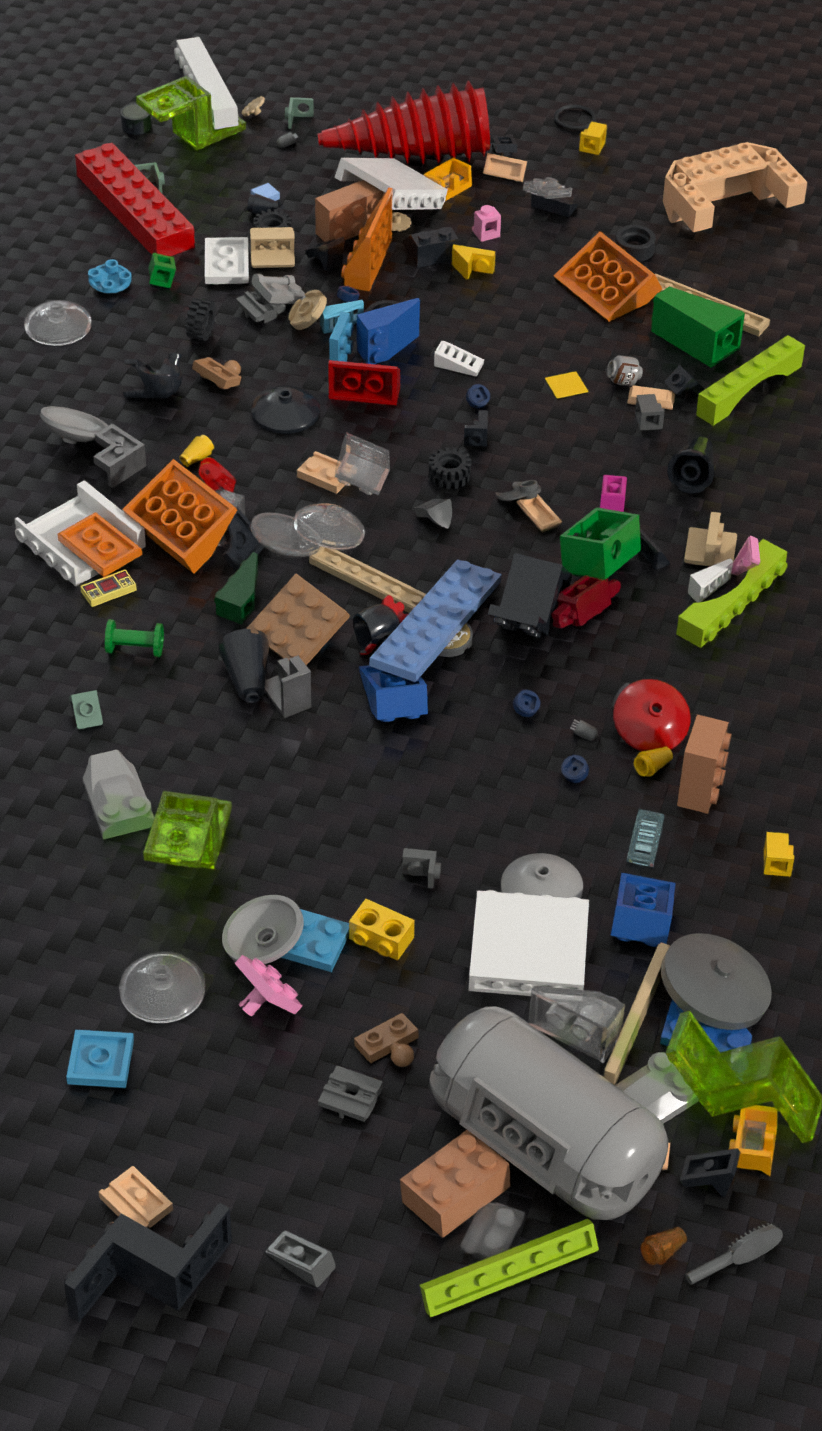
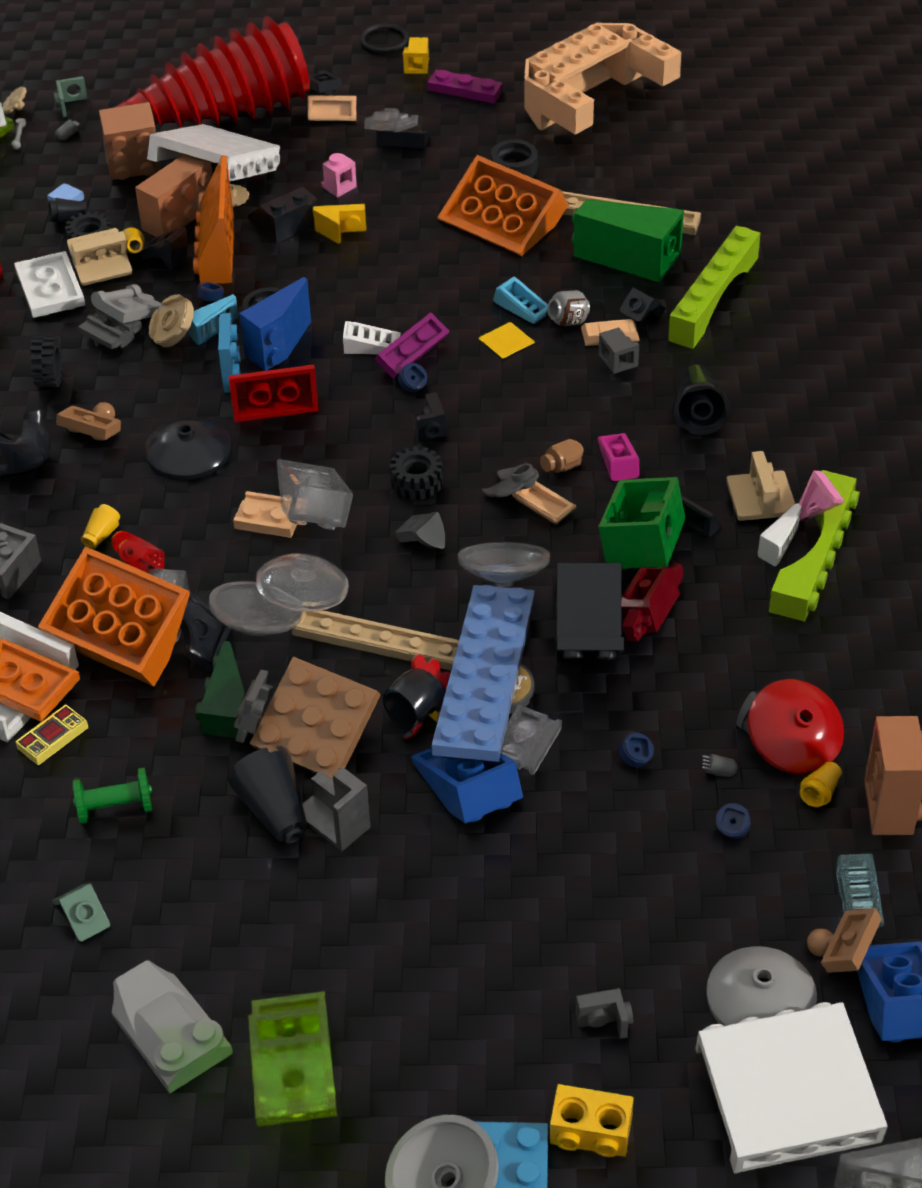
camera: 15 degrees left, 0 degrees up
light orange window [424,158,472,201] -> none
none -> light grey hinge [11,118,26,150]
none -> nougat brick [99,102,160,180]
none -> yellow cone [123,228,145,254]
none -> dark grey piece [234,669,273,743]
none -> magenta plate [374,312,450,379]
none -> magenta plate [427,70,503,103]
none -> clear dish [458,542,550,587]
none -> medium azure slope [493,276,548,324]
none -> clear plate [501,705,562,775]
none -> medium nougat arm [540,439,584,473]
none -> medium nougat plate [807,908,882,973]

